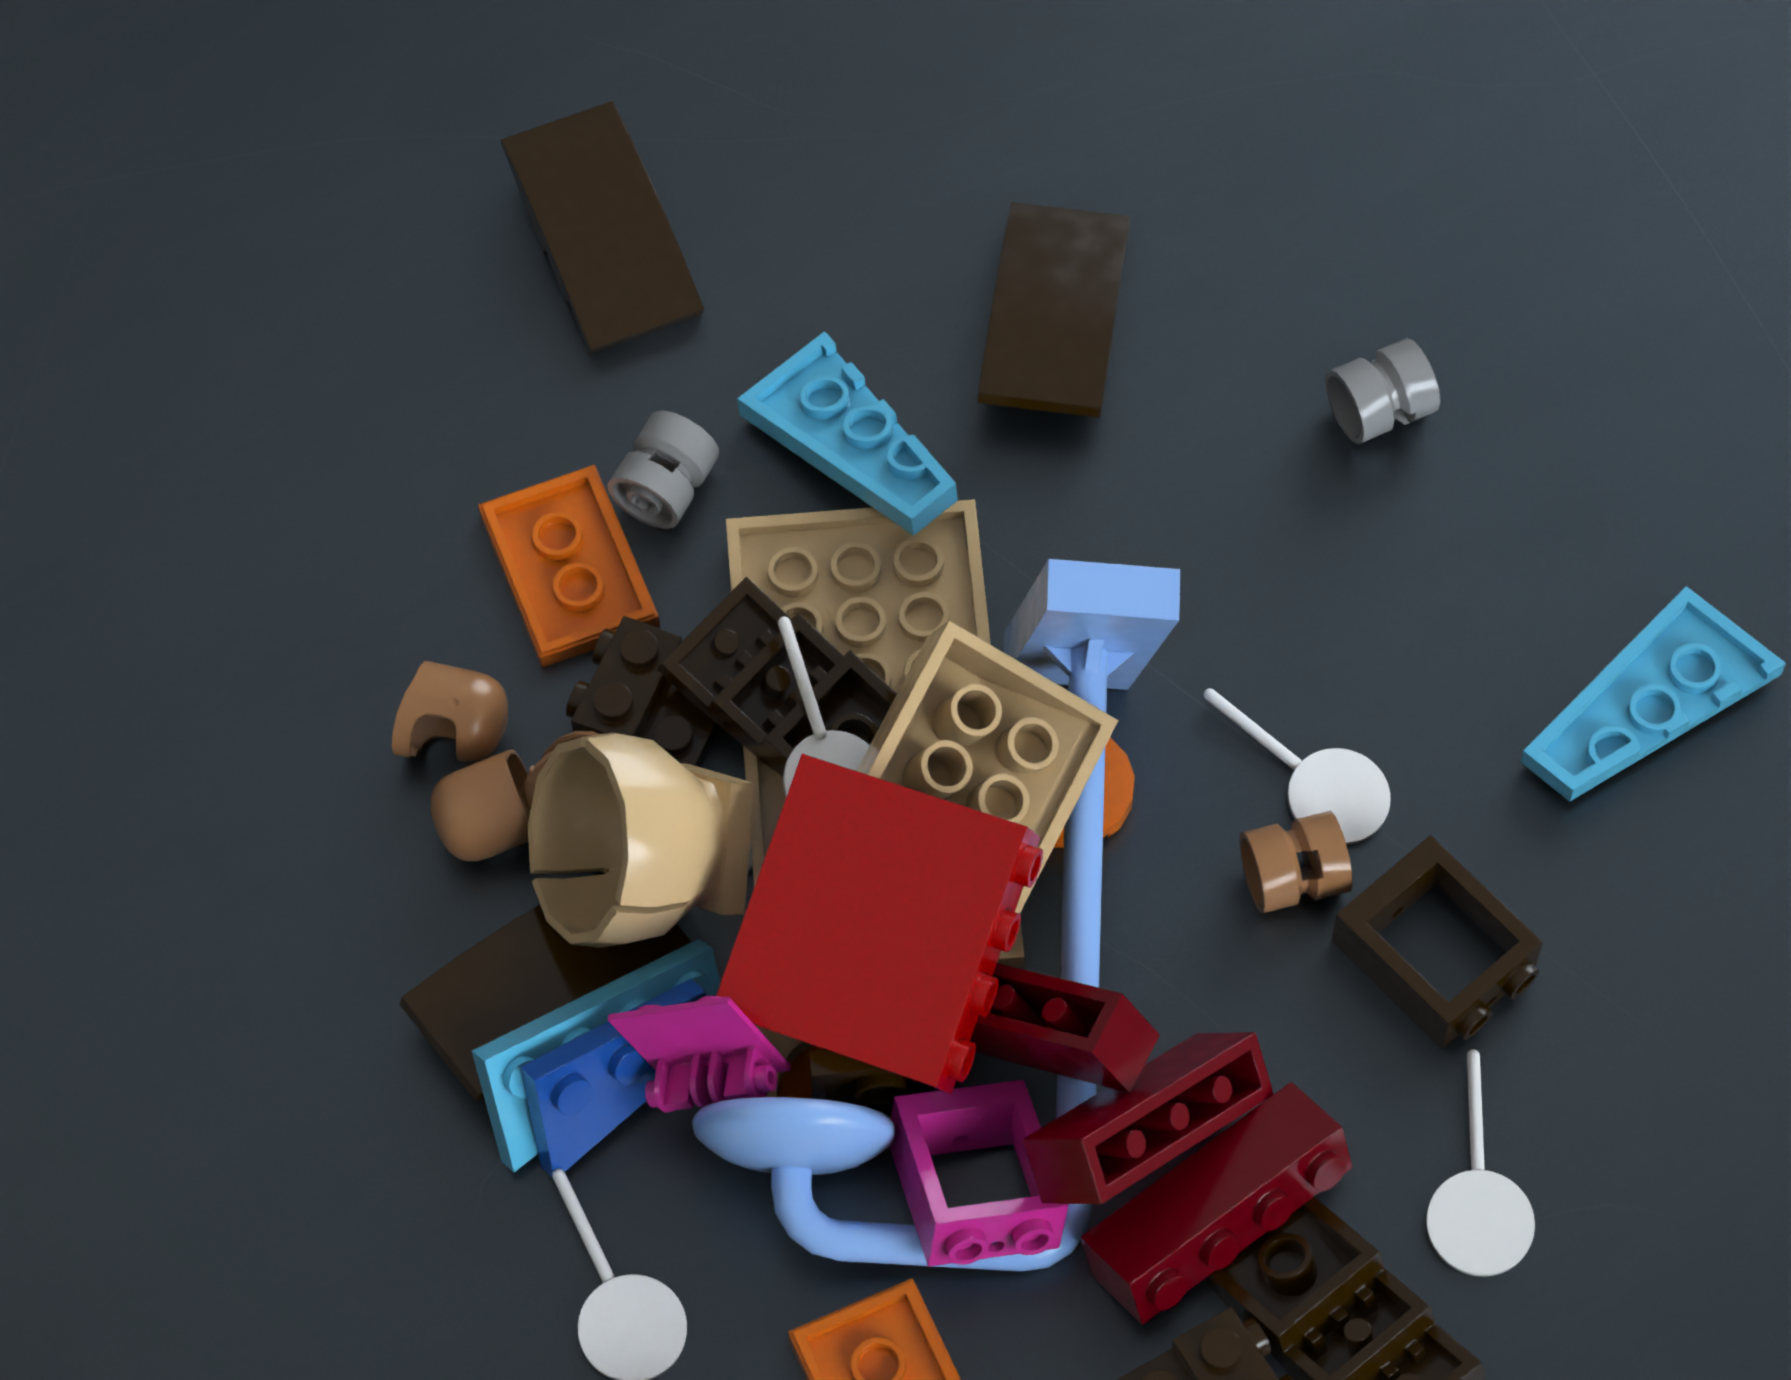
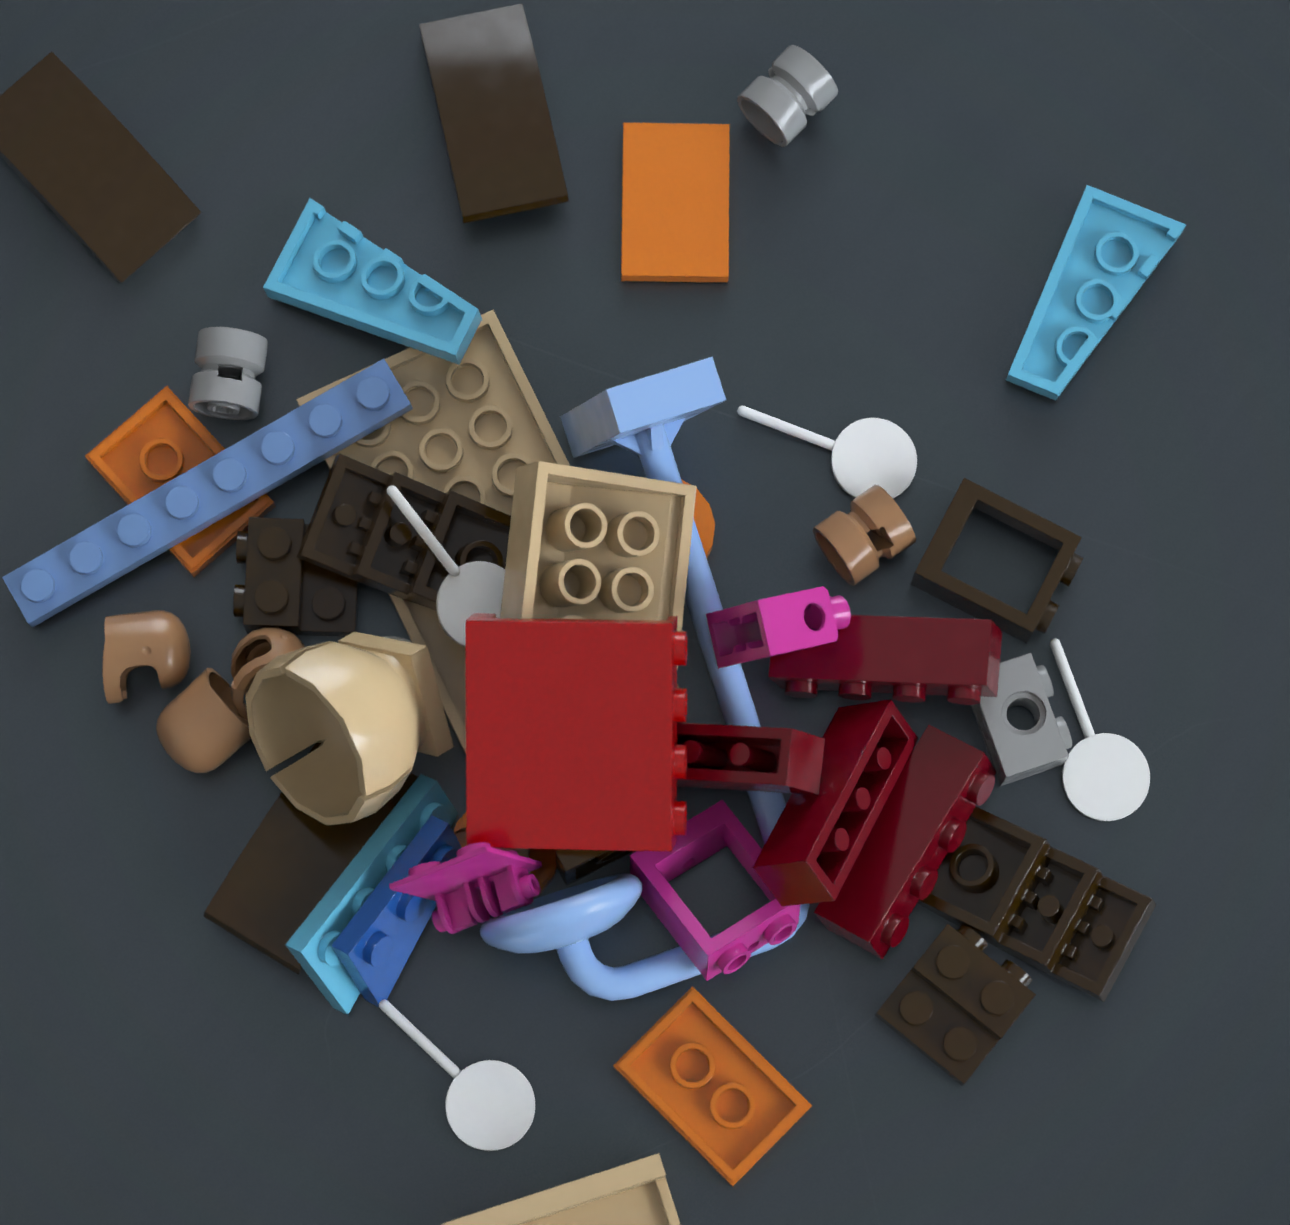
camera: 25 degrees left, 15 degrees up
none -> medium blue plate [2,358,413,628]
none -> orange tile [621,123,730,283]
none -> dark pink torso [706,586,851,669]
none -> dark red brick [768,615,1002,705]
none -> light grey brick [971,653,1072,786]

